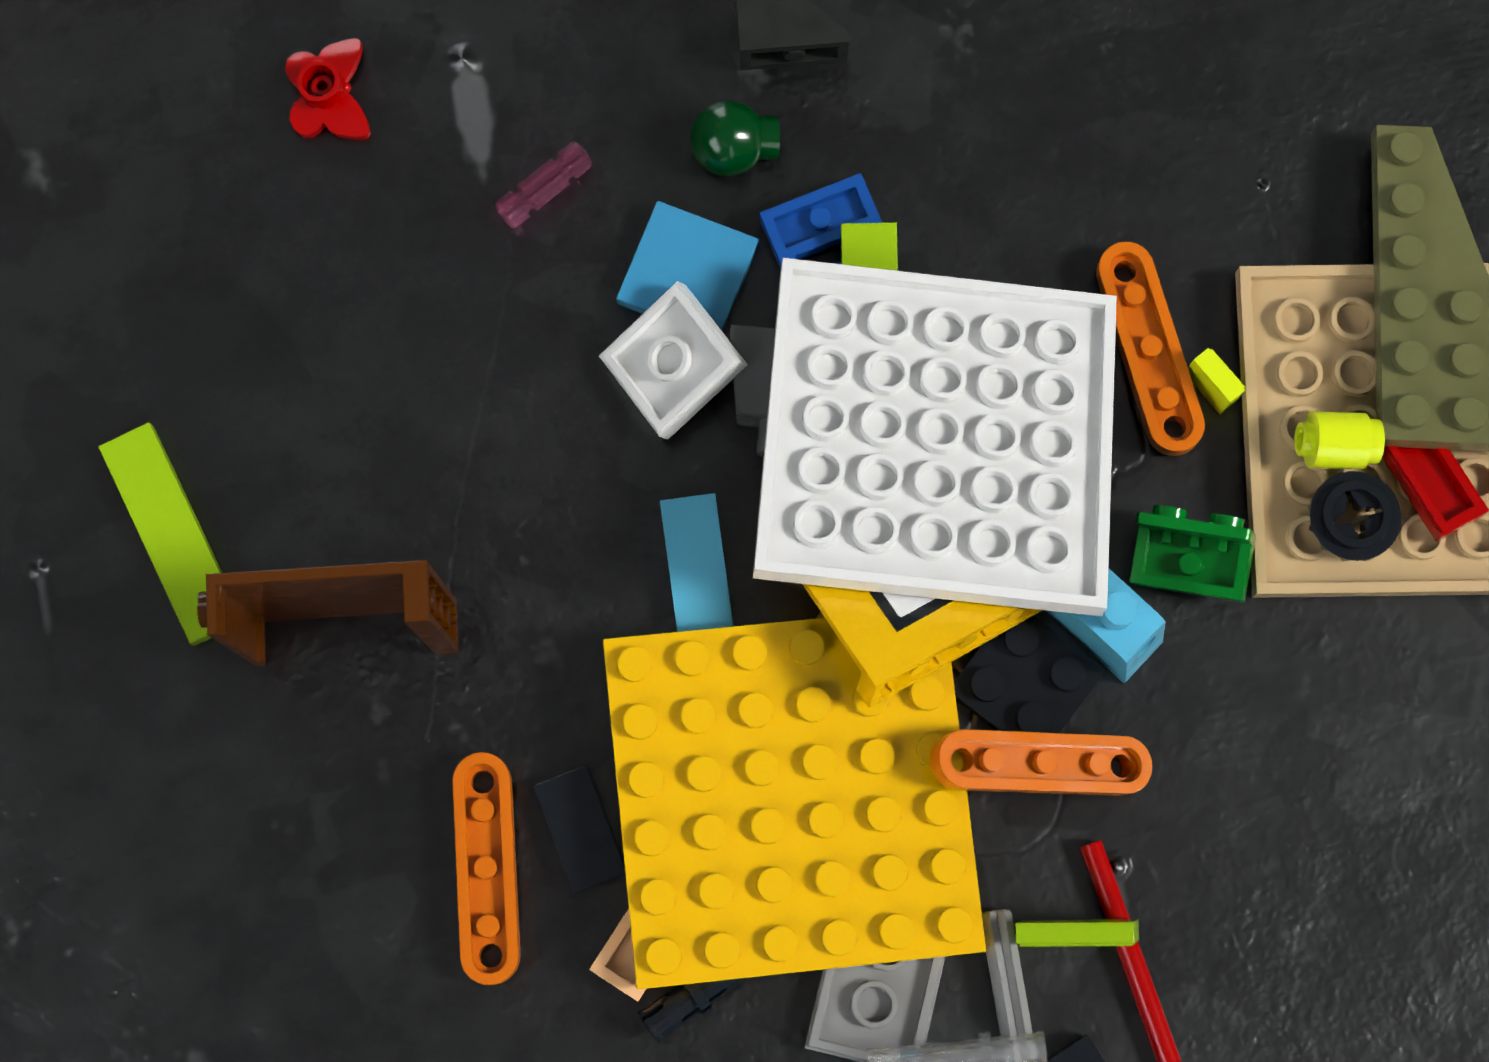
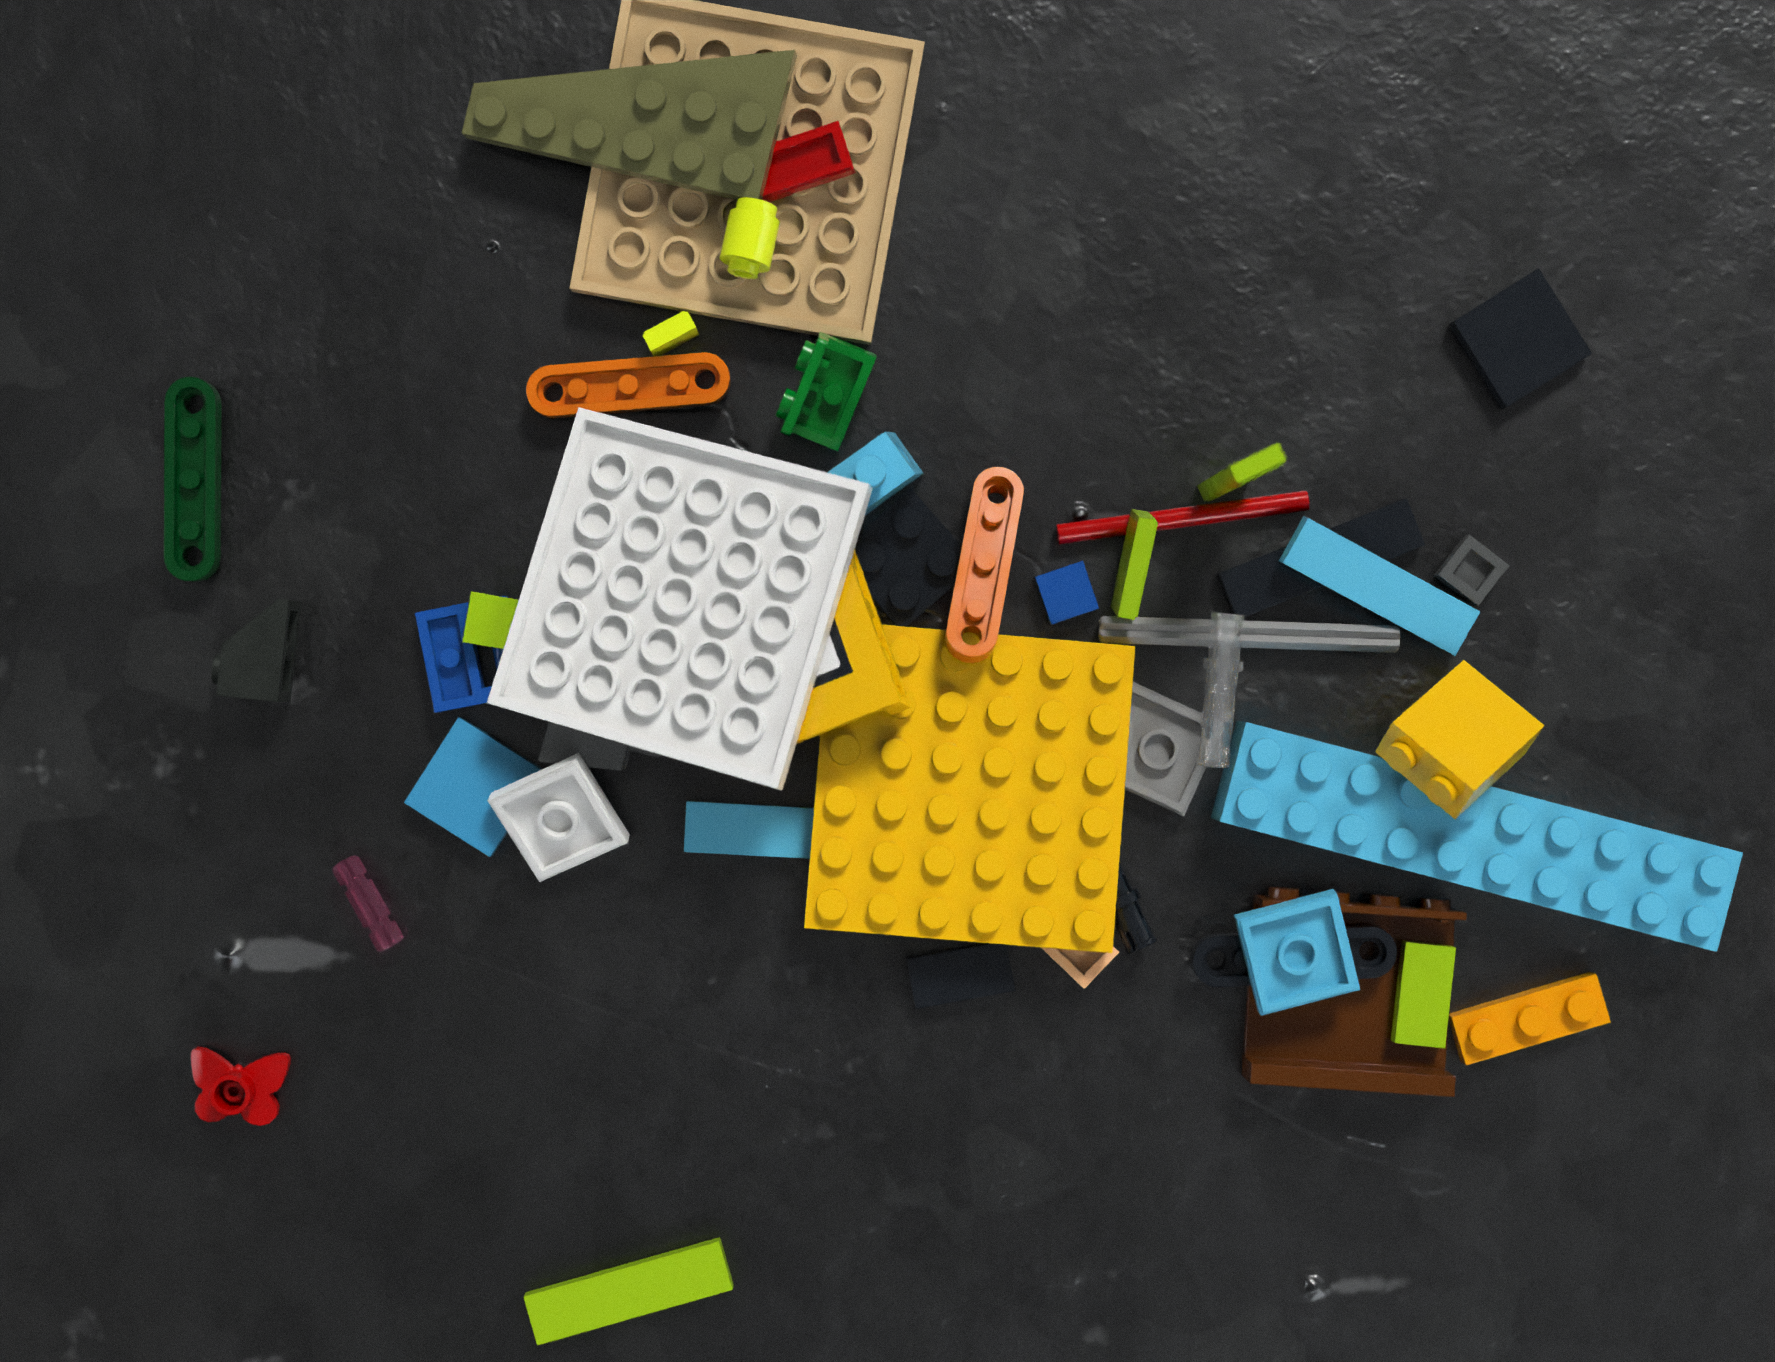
camera: 85 degrees left, 10 degrees up
reddish brown panel [197,560,459,667] -> none
orange plate [453,752,521,985] -> none
dark green piece [690,100,780,176] -> none
black gear [1308,471,1401,562] -> none
none -> blue tile [1034,561,1099,625]
none -> lime tile [1197,442,1287,502]

